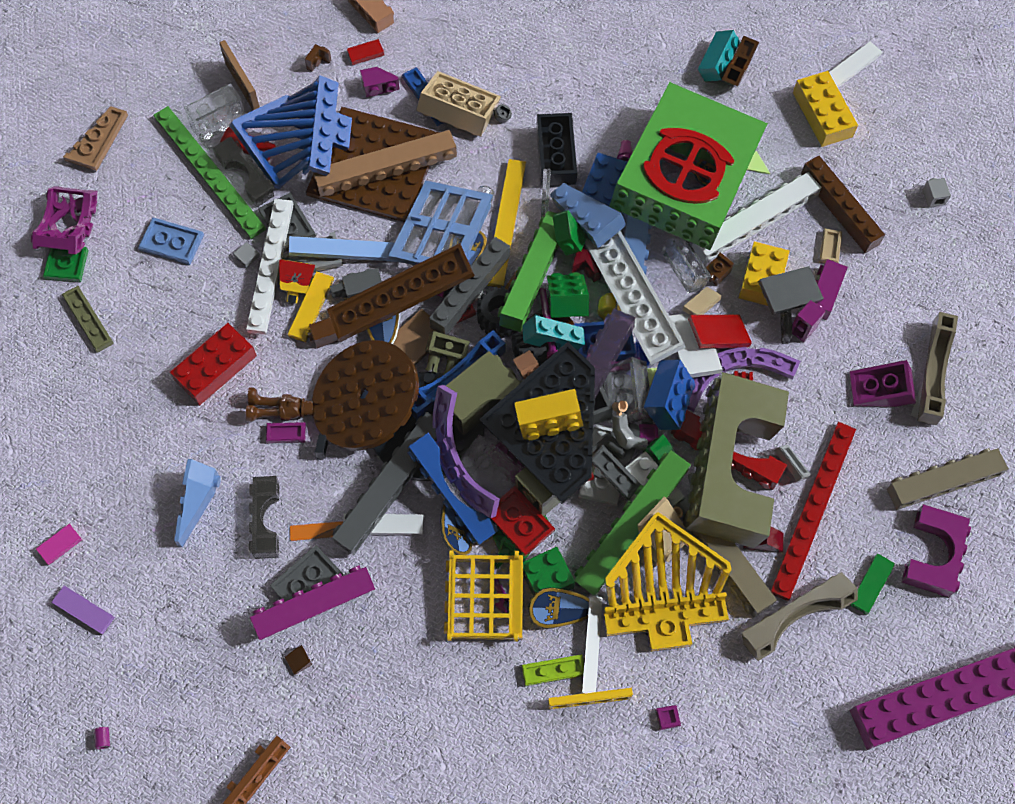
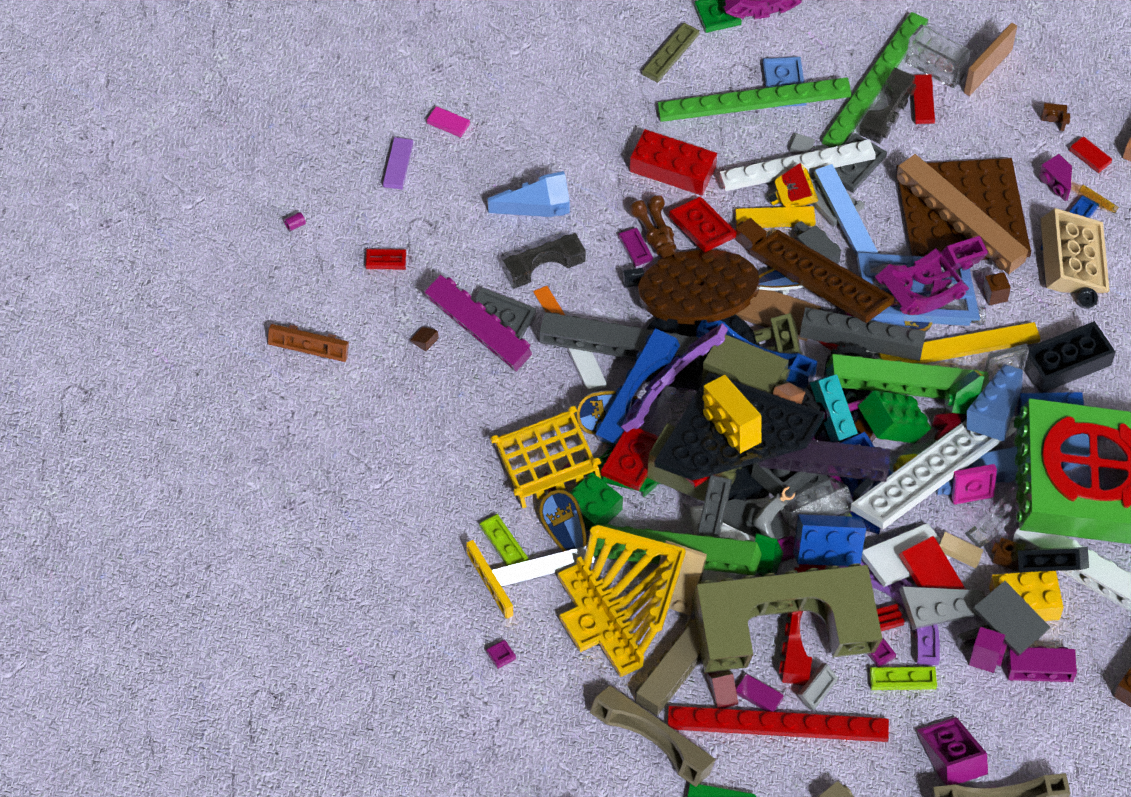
camera: 70 degrees right, 10 degrees down
blue plate [230,75,352,189] -> none
tan tile [819,228,842,263] -> none
none -> red tile [366,249,407,270]
none -> bright green plate [658,77,851,122]
none -> red plate [669,196,737,253]
none -> magenta tile [736,674,784,712]
none -> black tile [852,477,874,502]
none -> lime tile [870,666,937,690]
none -> magenta fence [875,249,969,315]
none -> light grey wing [899,587,986,630]
none -> magenta brick [941,236,988,271]
none -> dark pink tile [951,464,997,505]
none -> reddish brown brick [982,272,1011,306]
none -> black brick [1018,547,1089,572]
none -> clear yellow tile [1079,185,1119,214]

